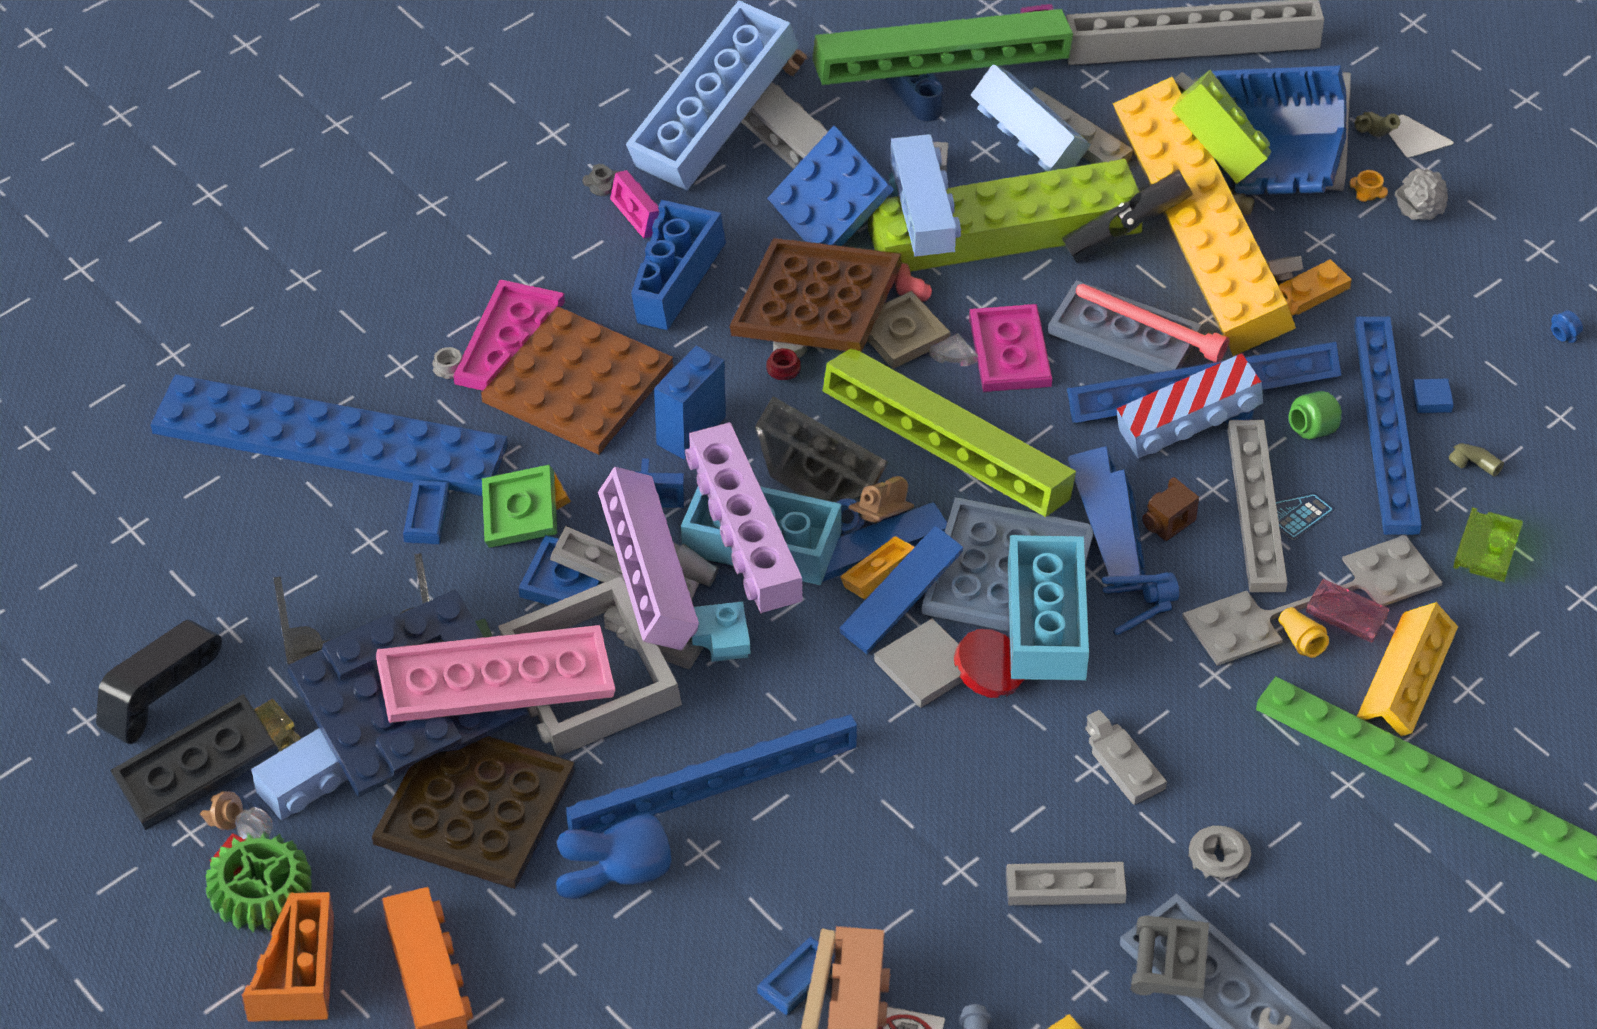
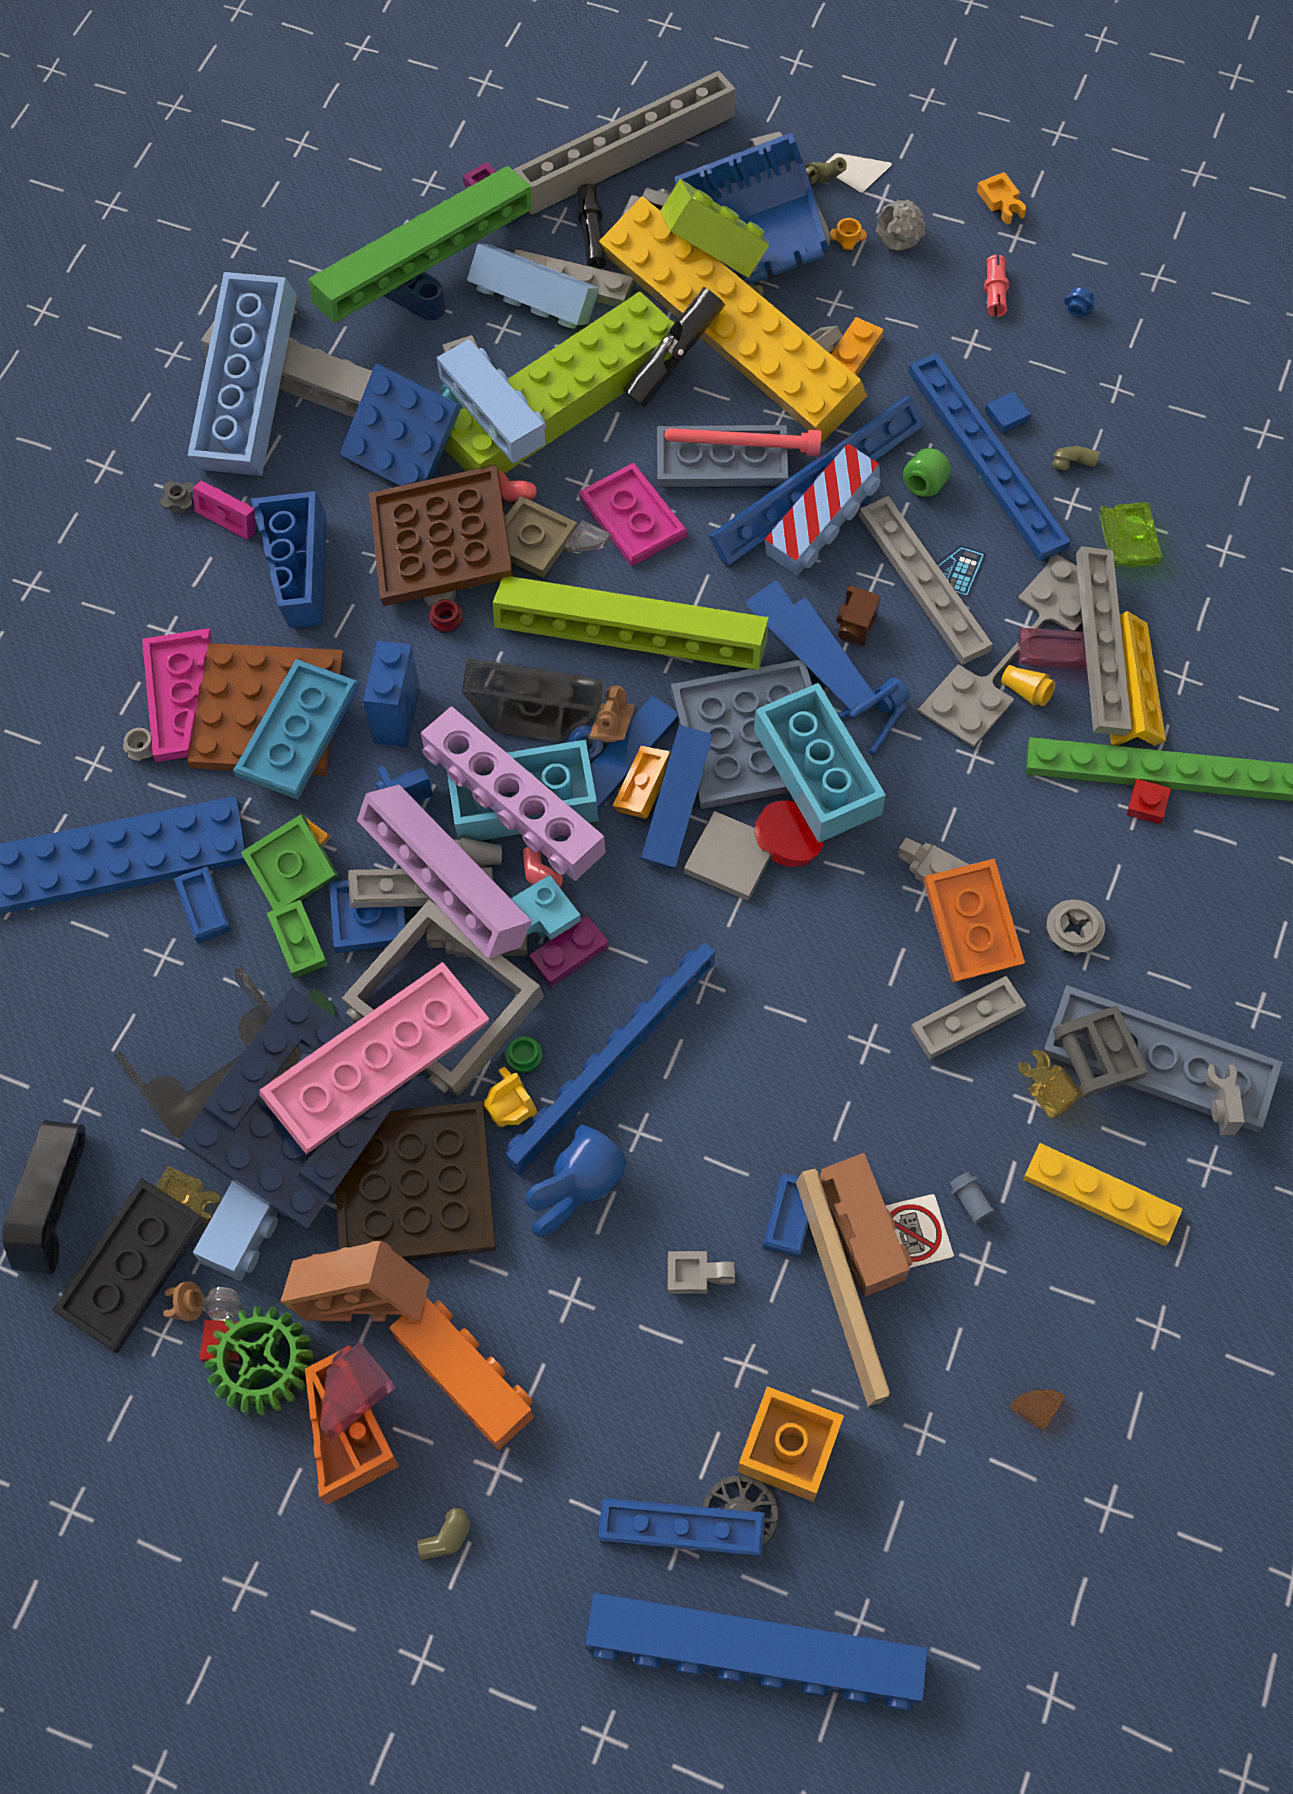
camera: 25 degrees left, 15 degrees up
none -> dark azure tile [233,659,359,800]
none -> bright green plate [267,900,328,979]
none -> nougat wedge [280,1241,430,1322]
none -> clear pink slope [320,1342,395,1441]
none -> yellow piece [483,1066,538,1127]
none -> green plate [505,1036,543,1073]
none -> coral arm [523,847,563,887]
none -> magenta plate [529,916,609,987]
none -> black pin [577,184,606,269]
none -> light grey plate [668,1251,735,1294]
none -> orange plate [923,858,1025,983]
none -> light orange plate [977,172,1026,225]
none -> coral pin [984,255,1009,317]
none -> clear yellow plate [1017,1049,1082,1119]
none -> light grey plate [1076,546,1132,736]
none -> red plate [1126,779,1171,824]

